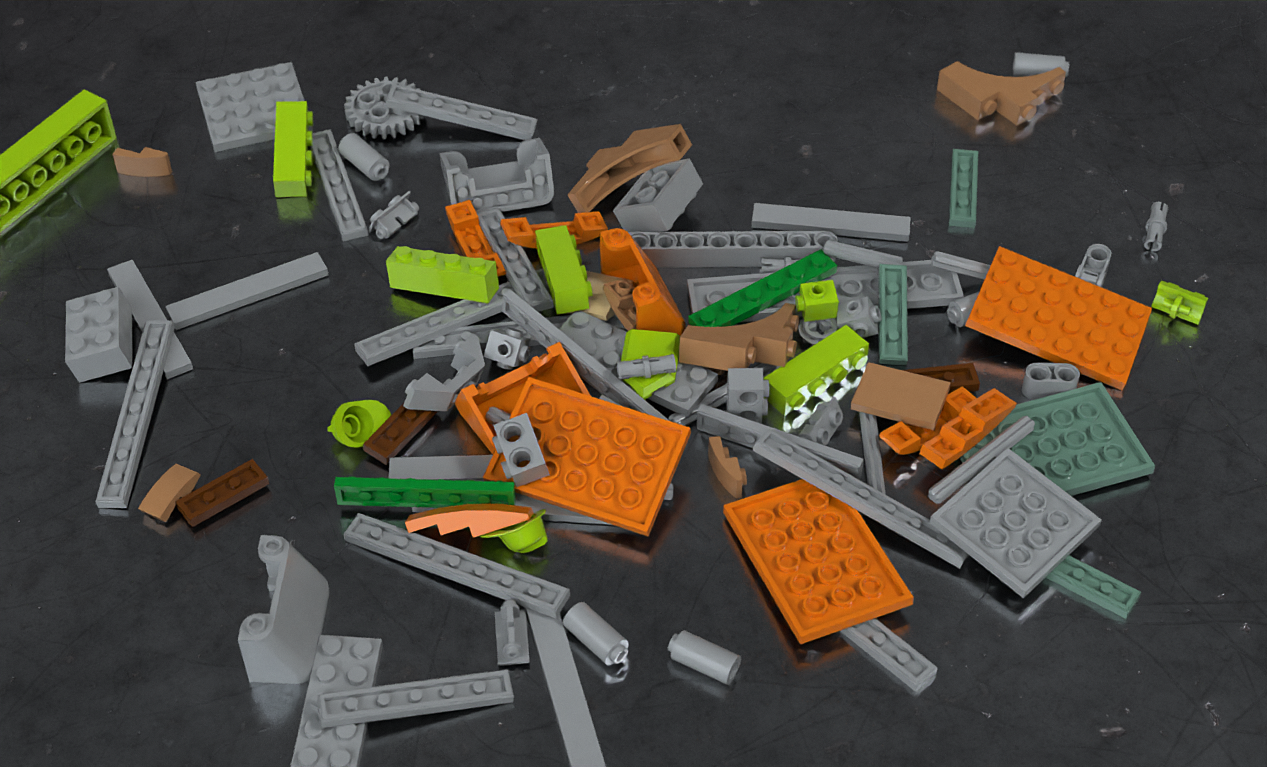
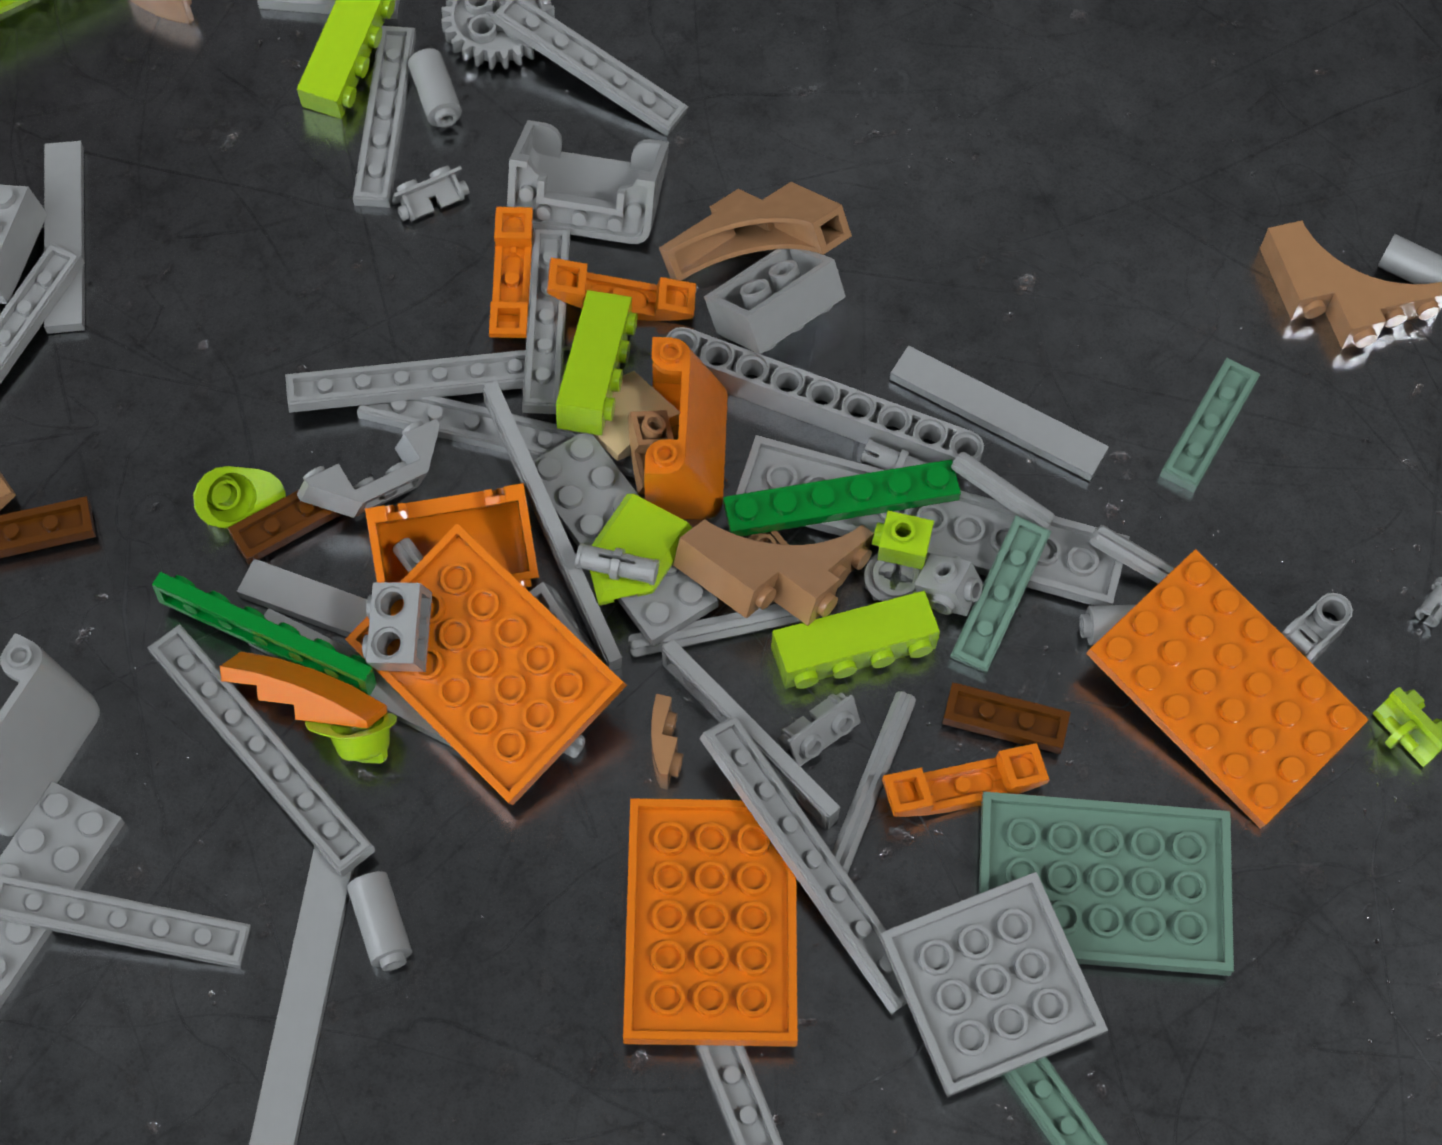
camera: 20 degrees right, 15 degrees up
light grey tile [165,252,328,330] -> none
lime brick [386,246,499,303] -> none
light grey brick [483,327,531,370] -> none
light grey hinge [495,600,530,666] -> none
light grey brick [668,630,741,685] -> none
light grey brick [726,368,769,424] -> none
medium nougat tile [851,362,950,430] -> none
orange slope [919,388,1017,469] -> none
light grey axle [928,416,1035,504] -> none
light grey beam [1022,363,1080,400] -> none

